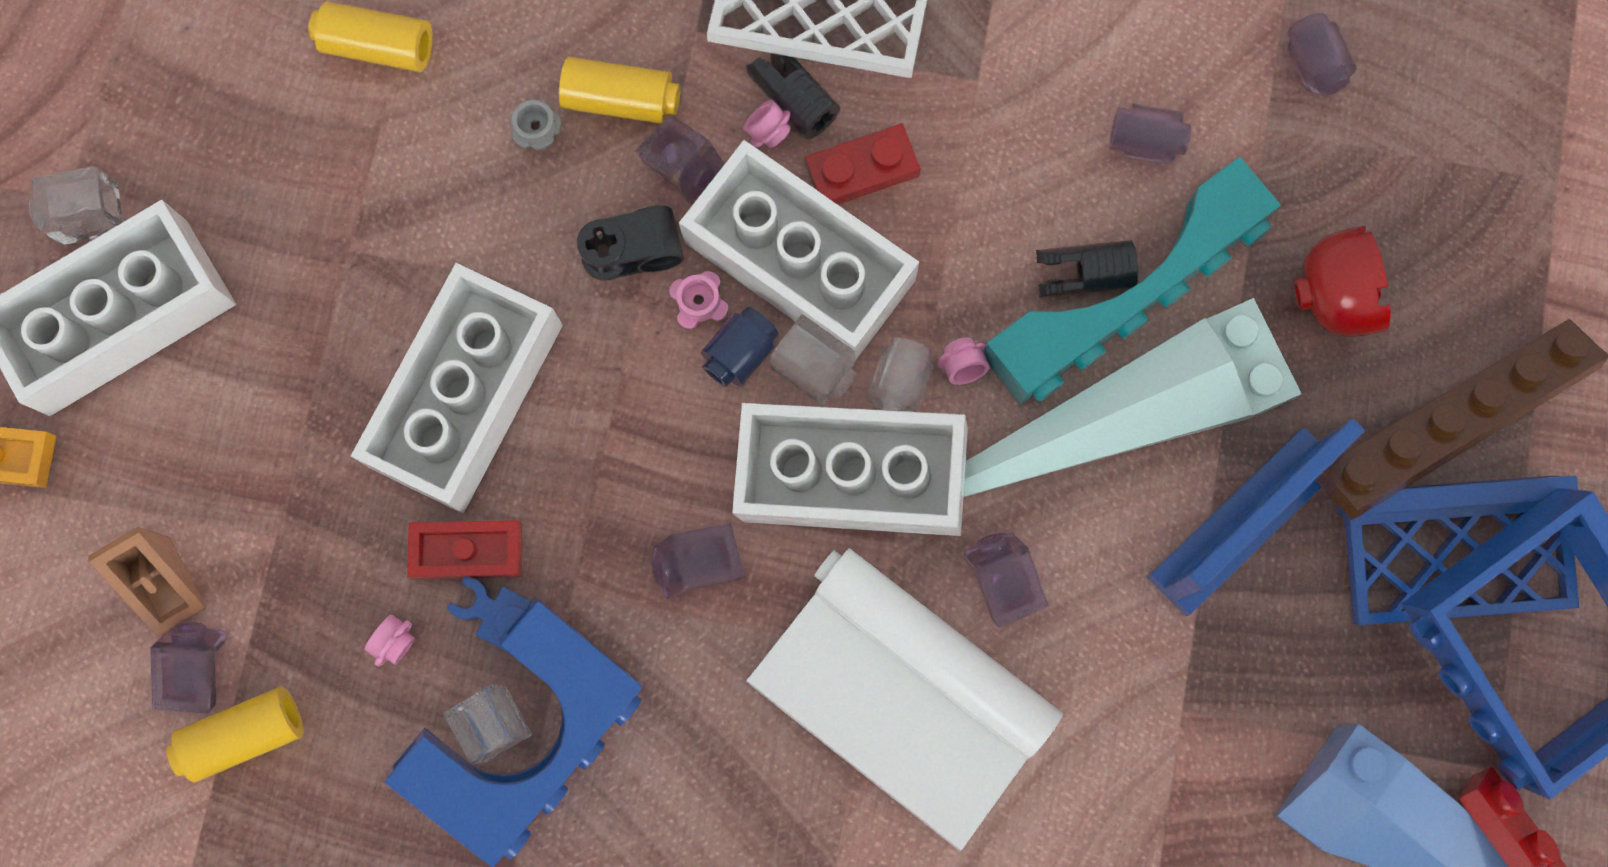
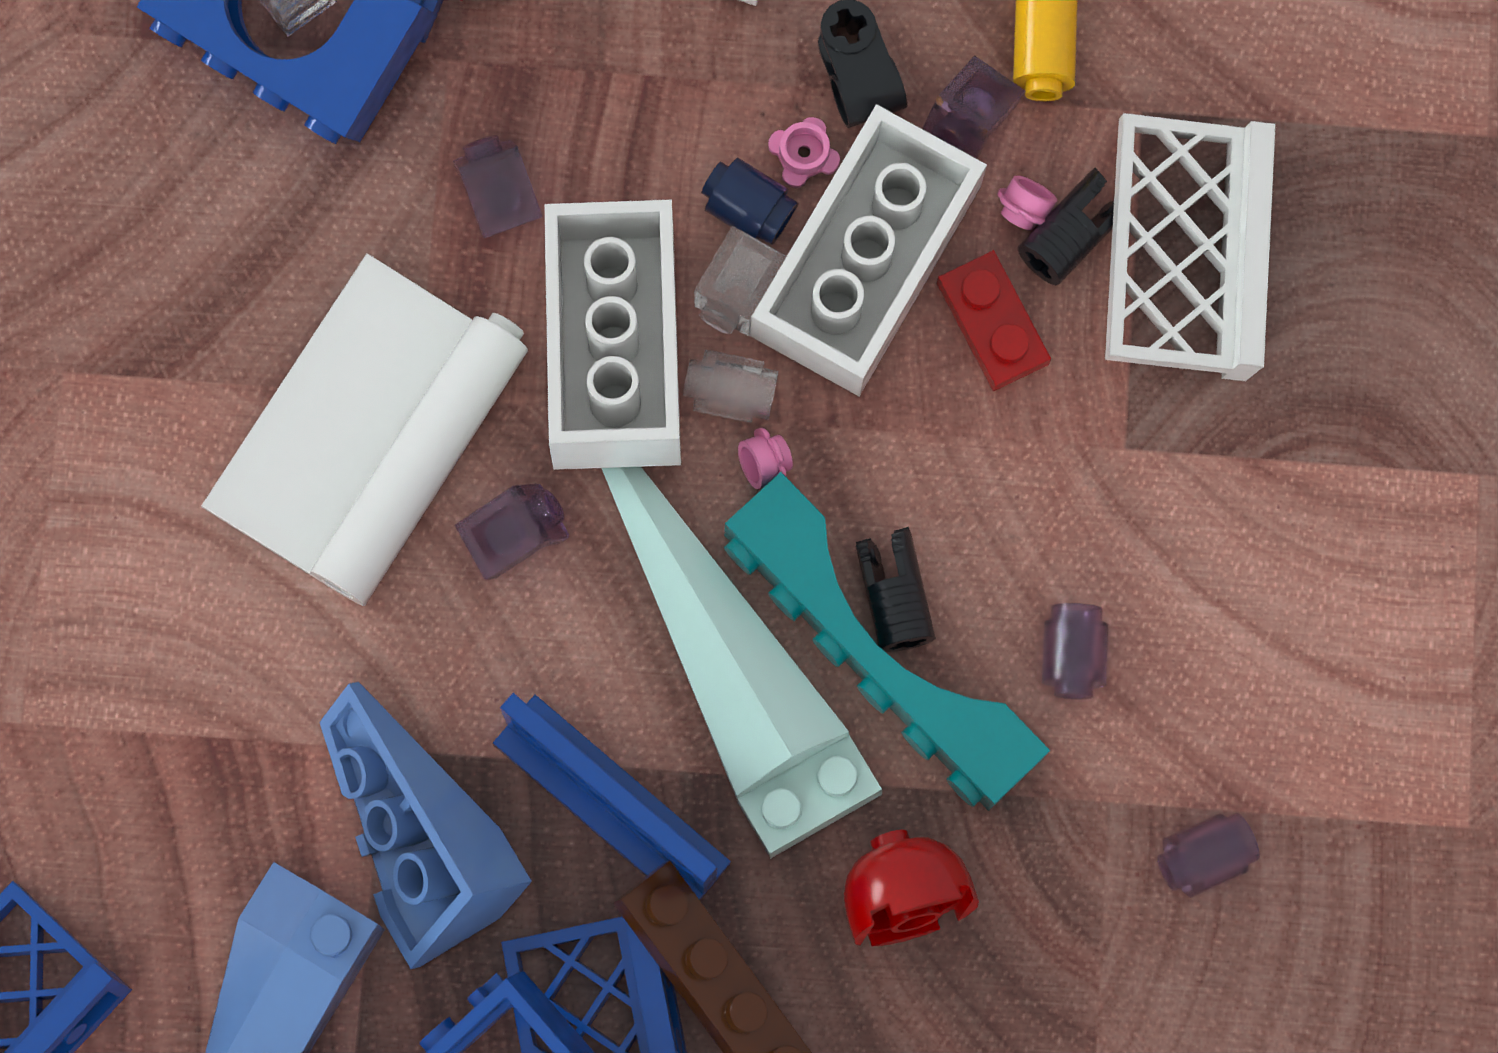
camera: 75 degrees right, 0 degrees up
none -> medium blue wedge [319,682,532,969]

